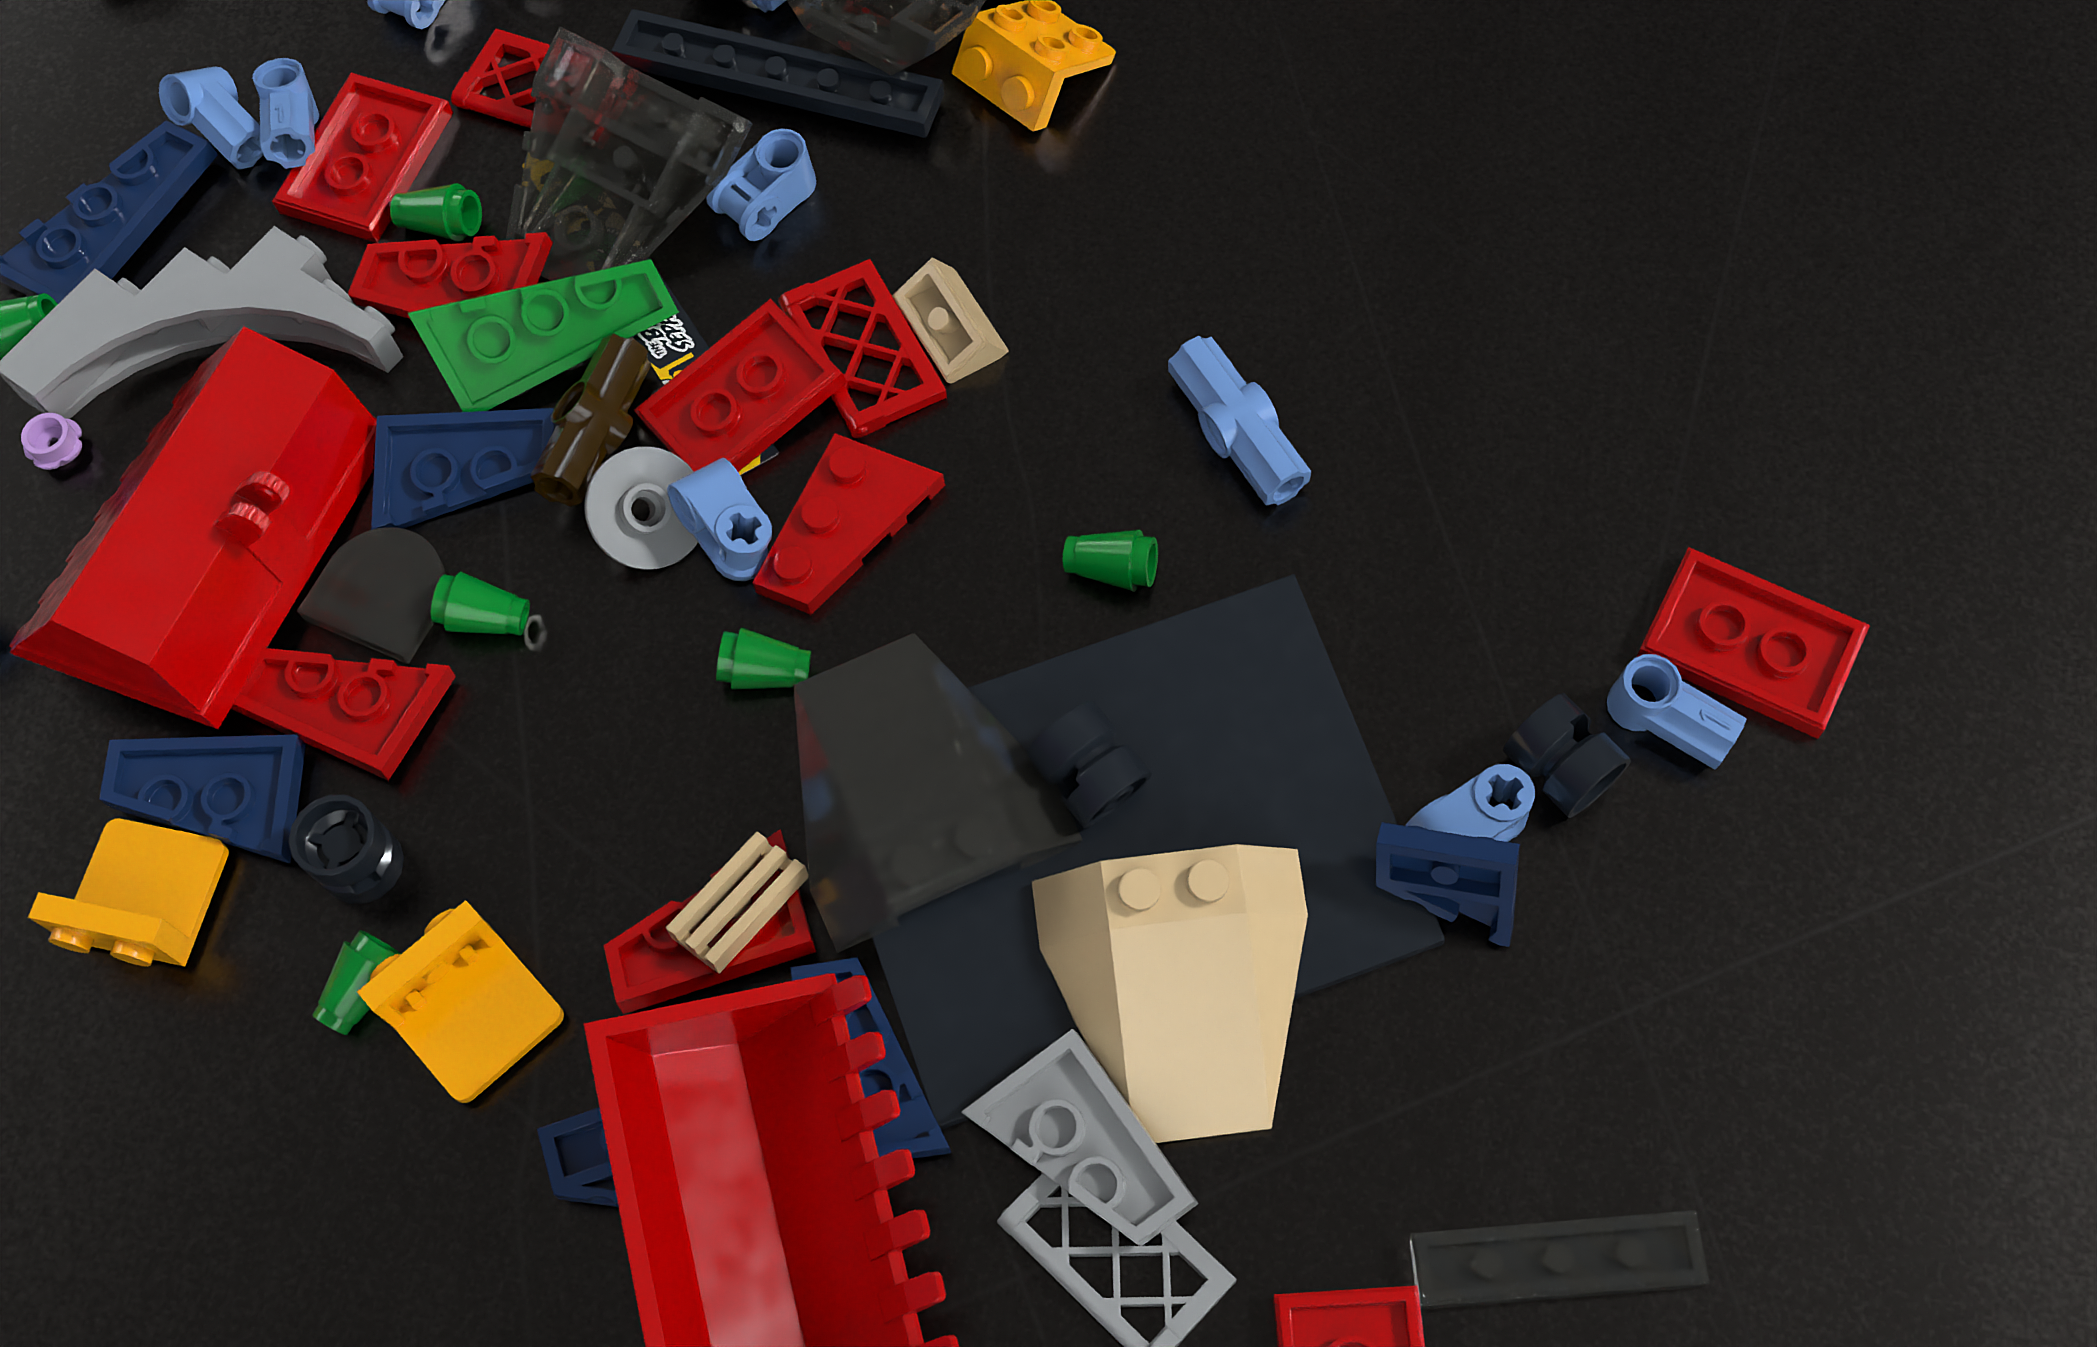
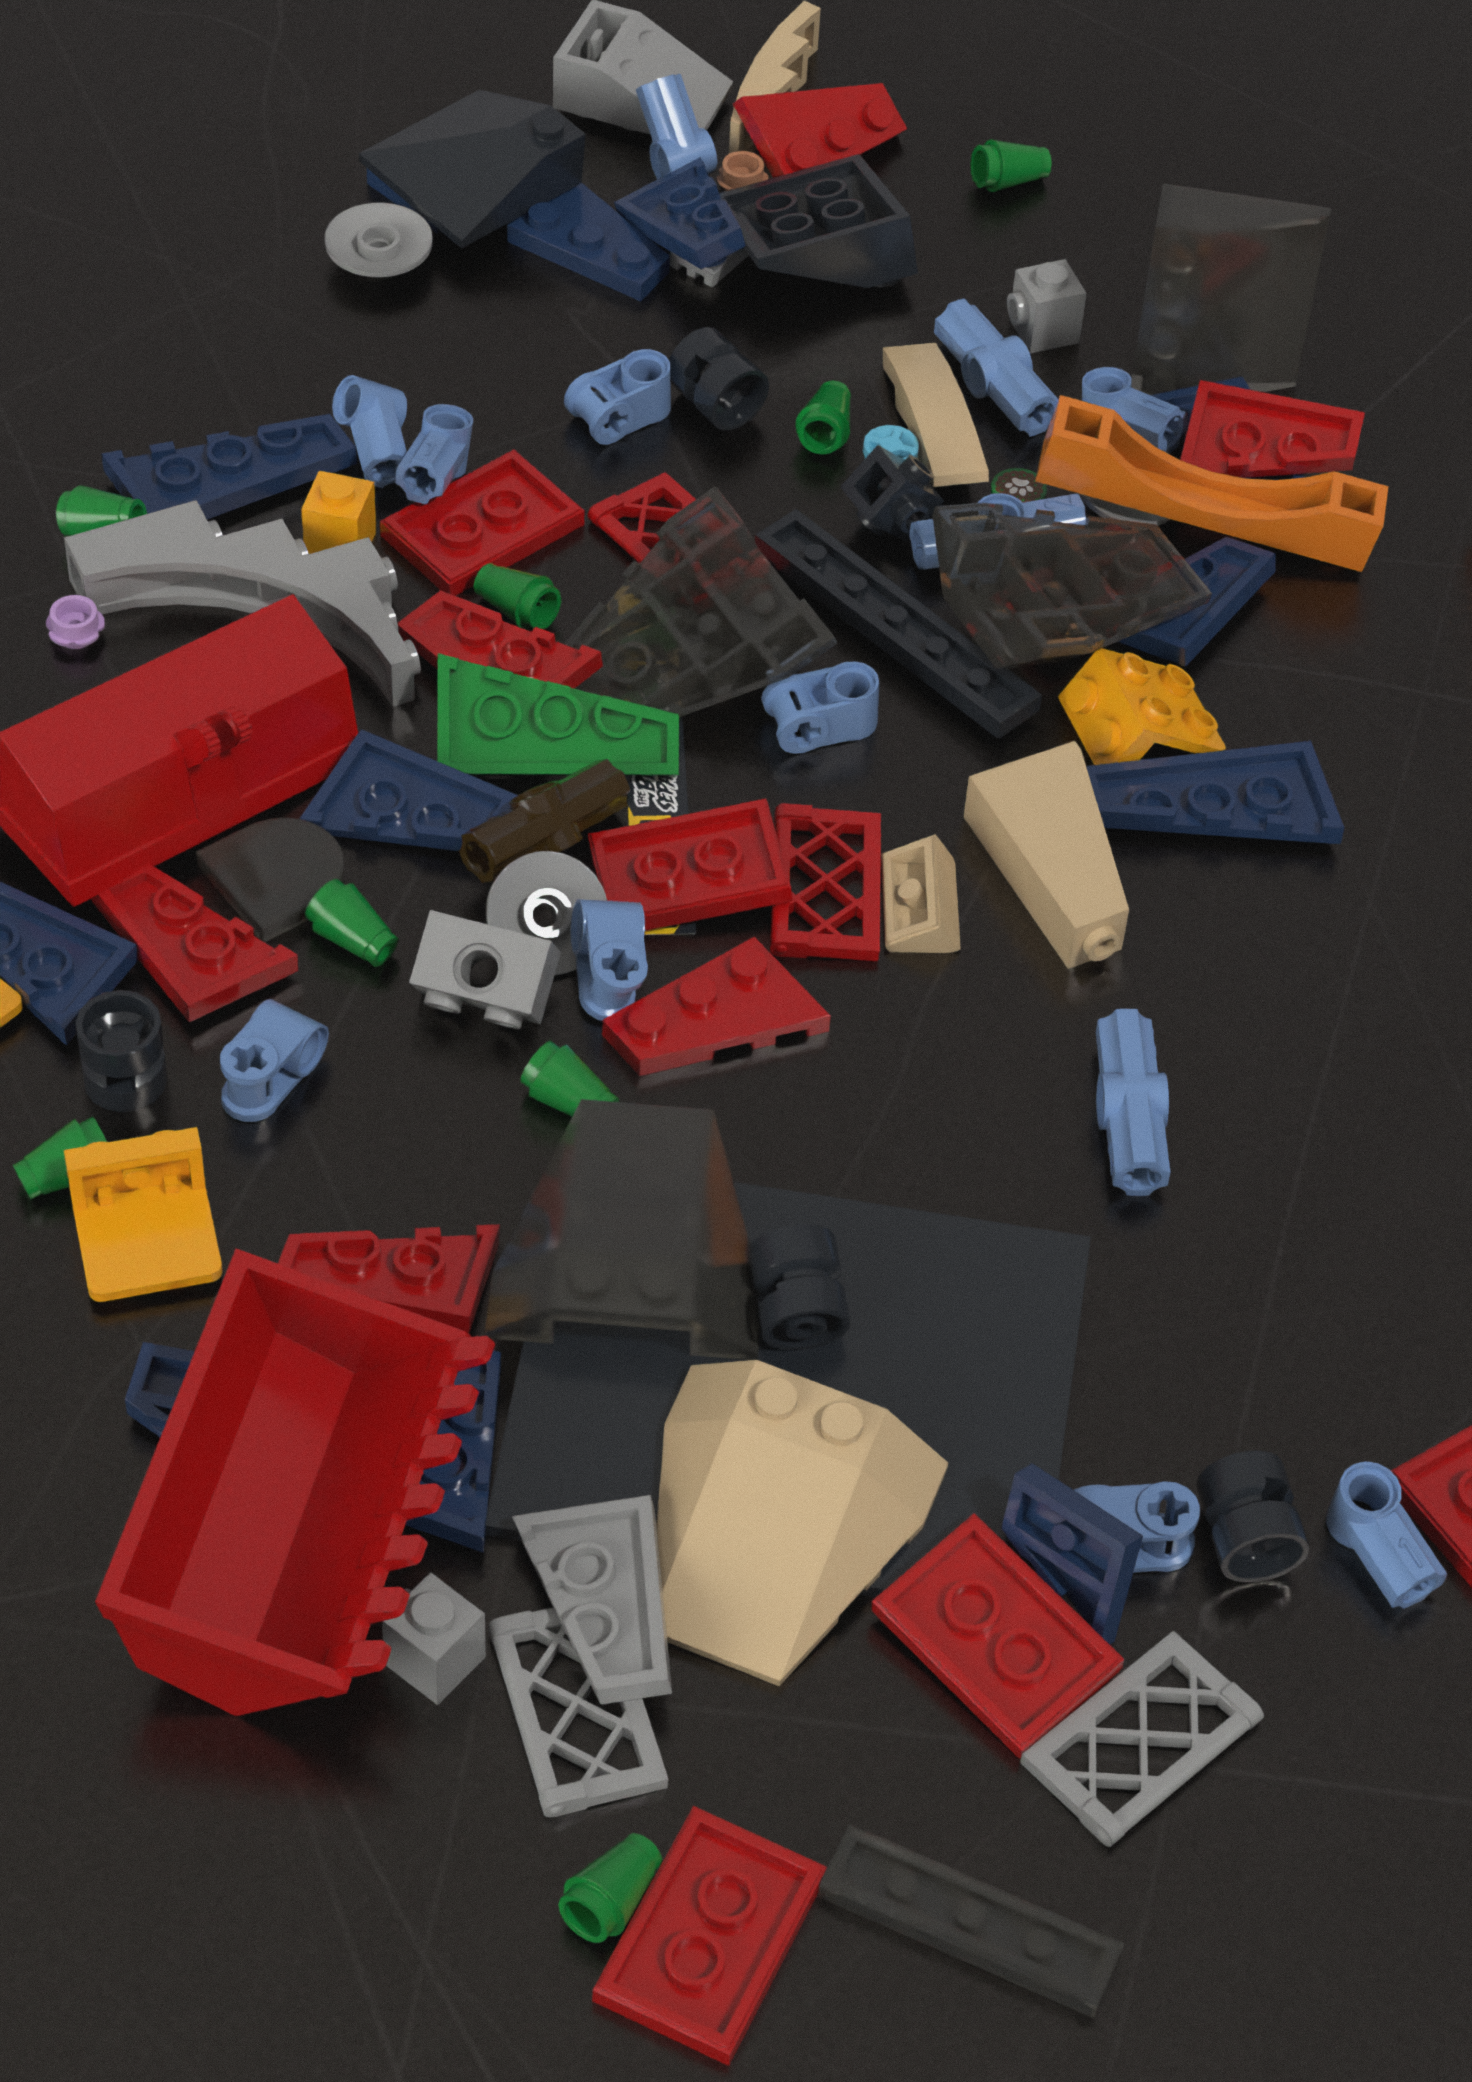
camera: 20 degrees right, 15 degrees down
tan tile [666,832,809,974] -> none
green cone [1063,530,1158,592] -> none
none -> medium blue piece [220,999,329,1122]
none -> light orange brick [301,471,376,554]
none -> light grey brick [382,1573,486,1705]
none -> light grey brick [409,910,561,1029]
none -> red tile [871,1513,1124,1760]
none -> tan slope [964,741,1129,969]
none -> light grey window [1020,1631,1264,1847]
none -> dark blue wing [1086,741,1345,844]

